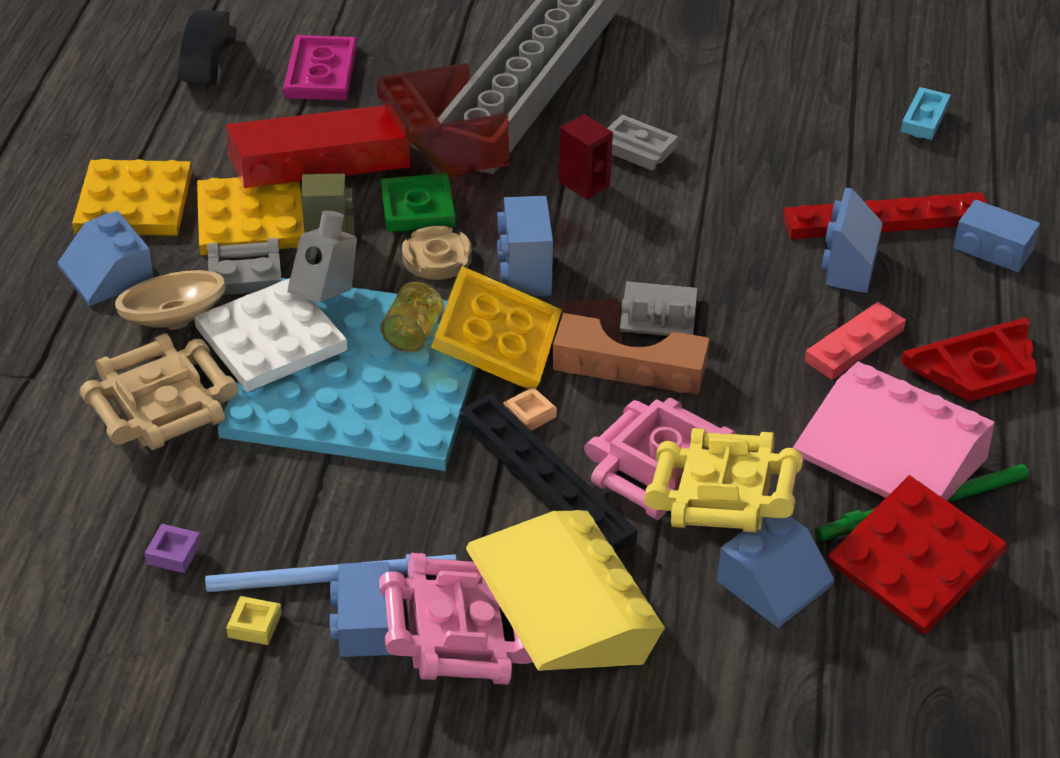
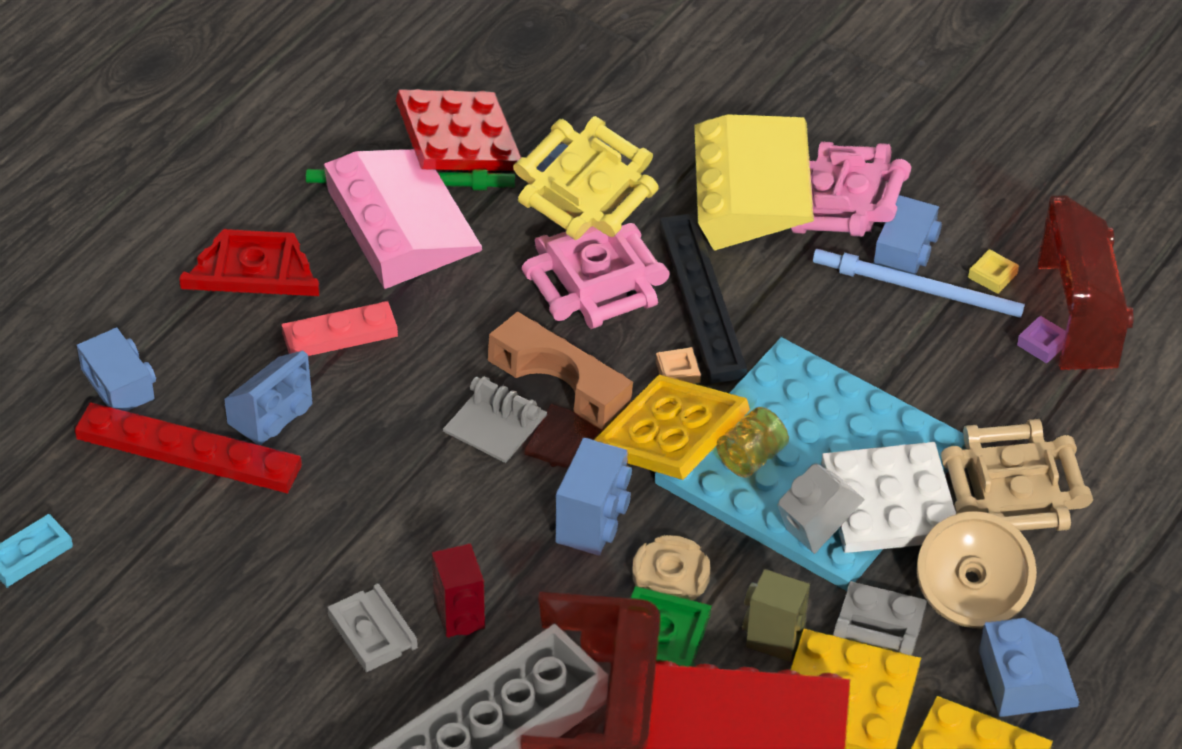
camera: 155 degrees left, 5 degrees up
none -> clear red windscreen [1037,195,1134,370]

